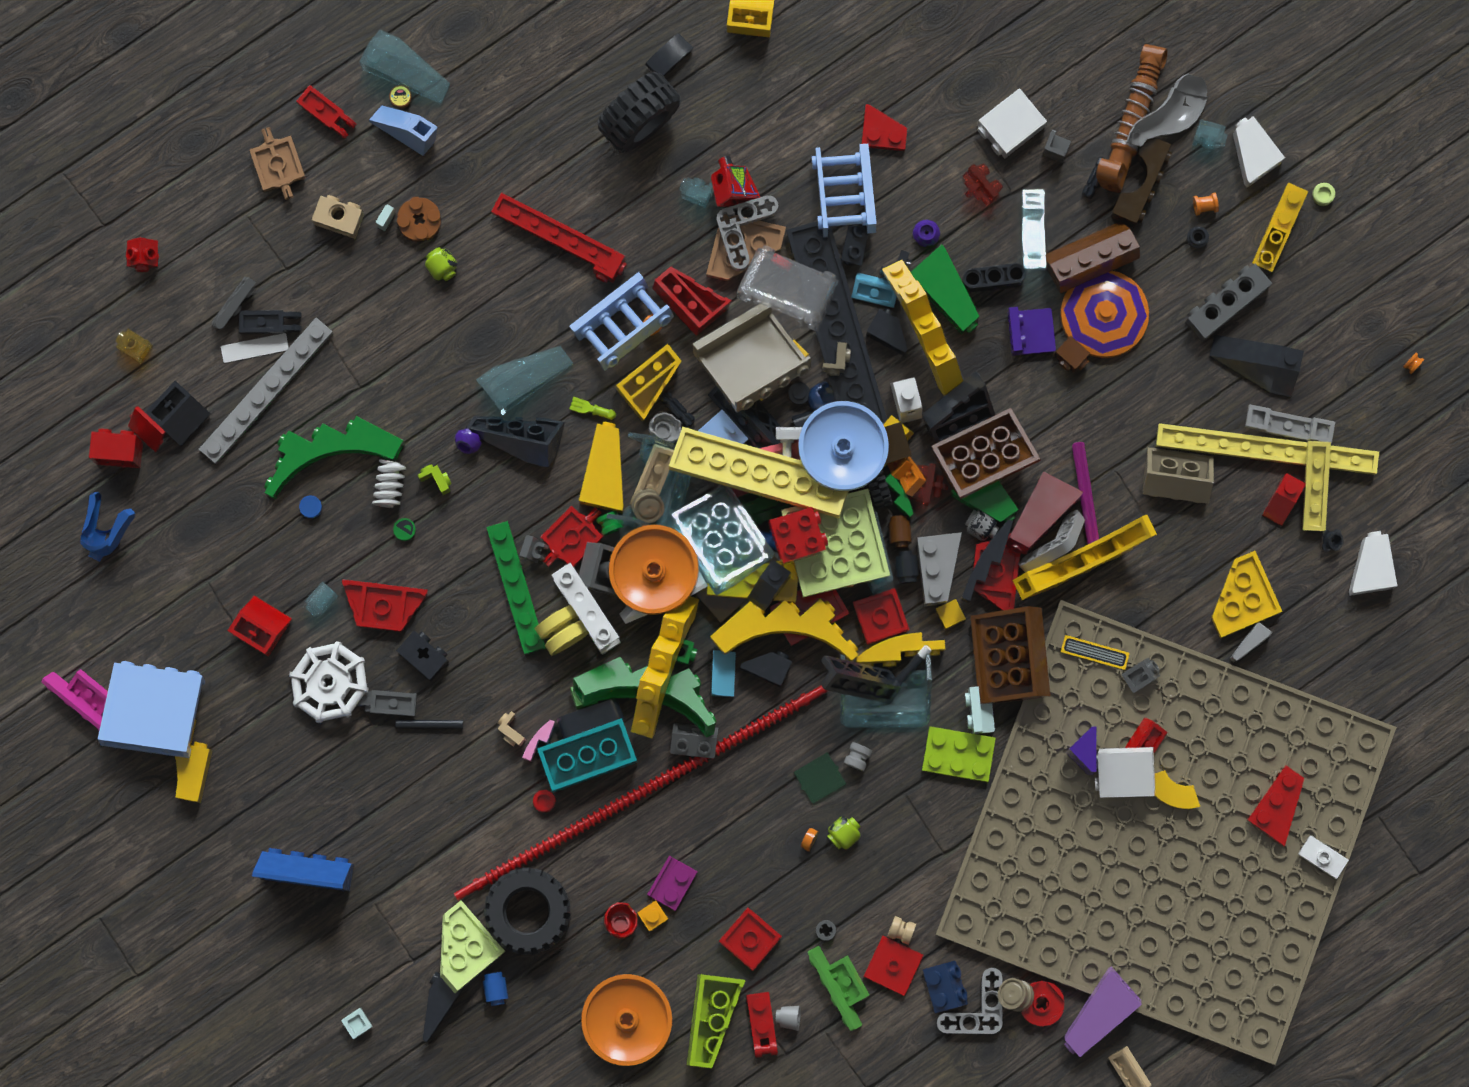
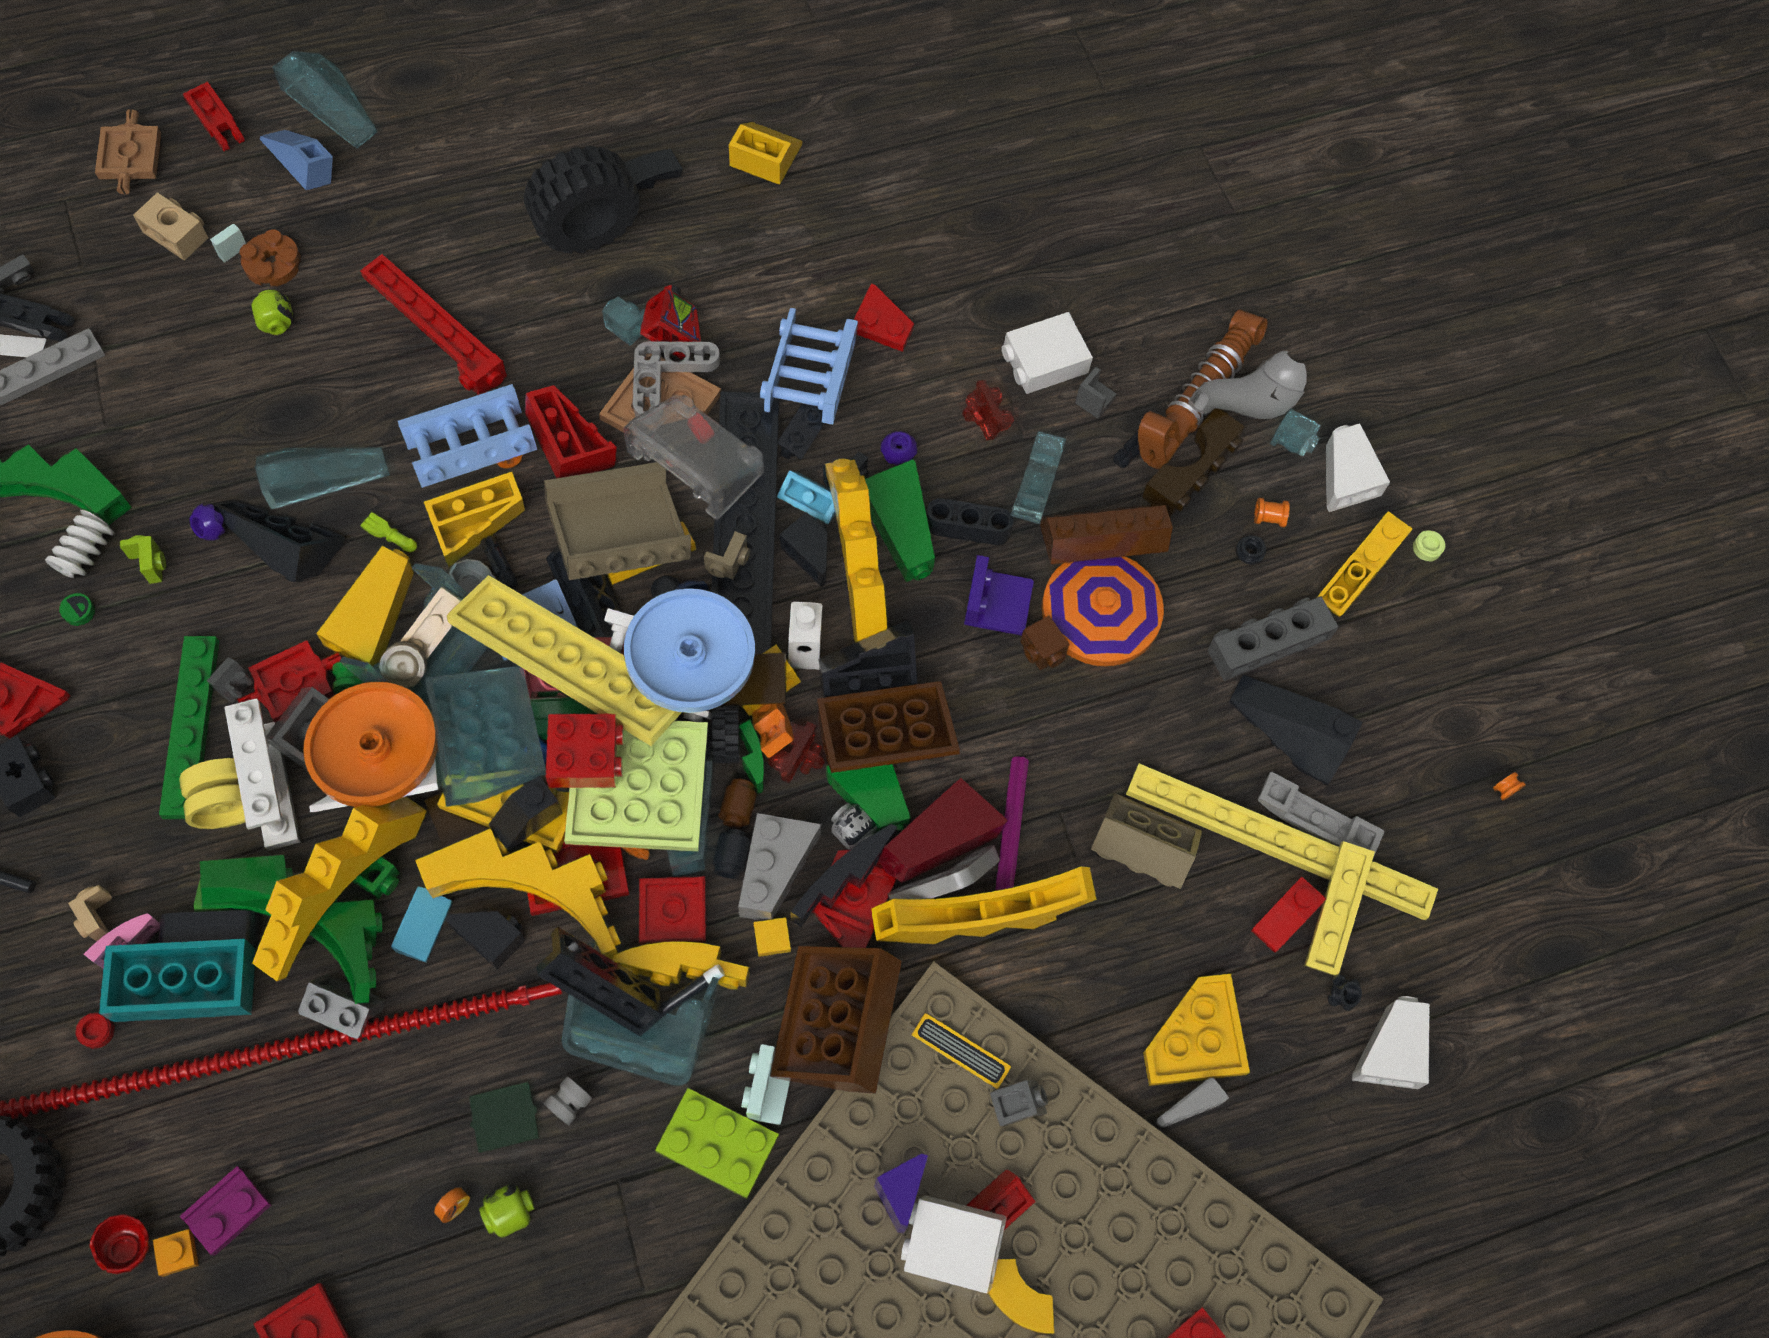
camera: 10 degrees right, 15 degrees down
tile [389,85,412,108] -> none

